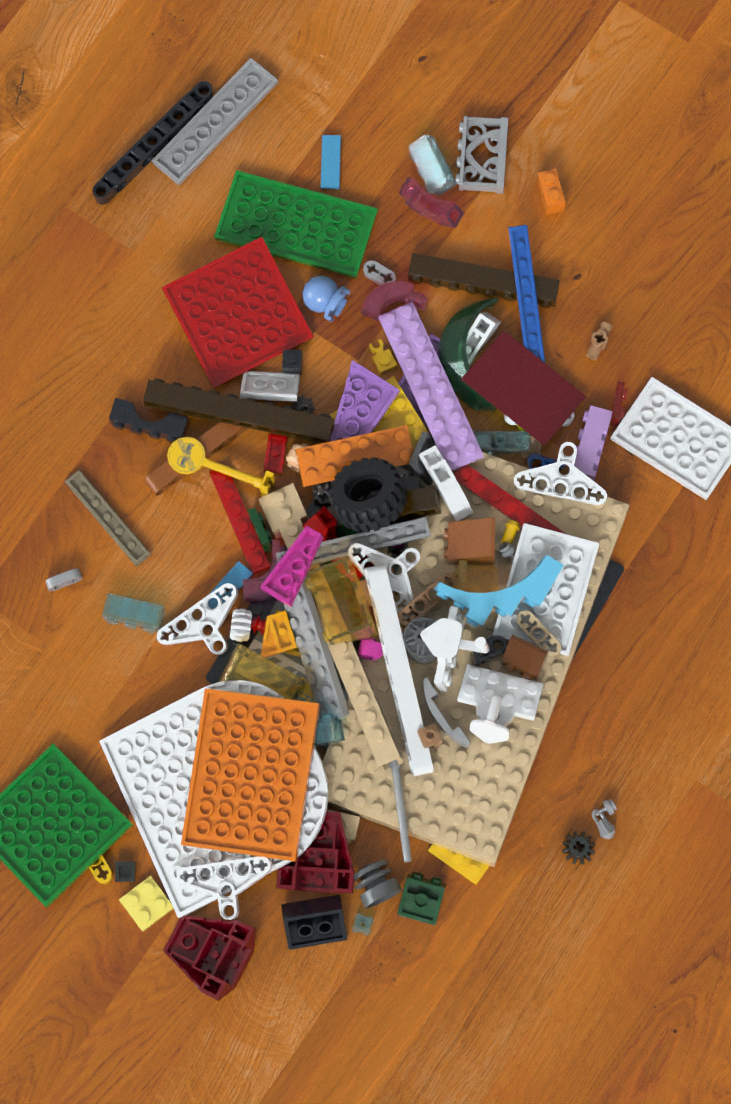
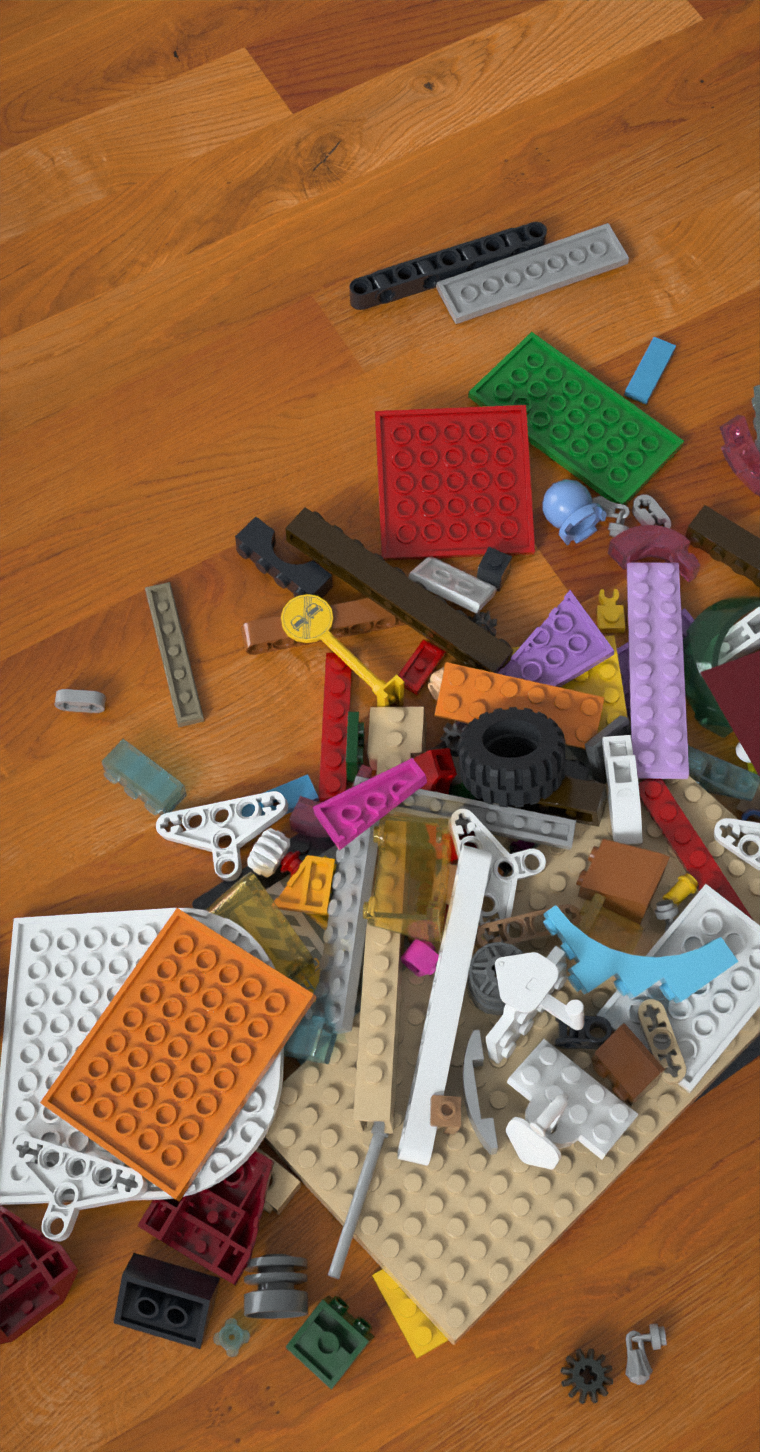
camera: 20 degrees right, 10 degrees down
none -> light grey piece [593,496,630,539]

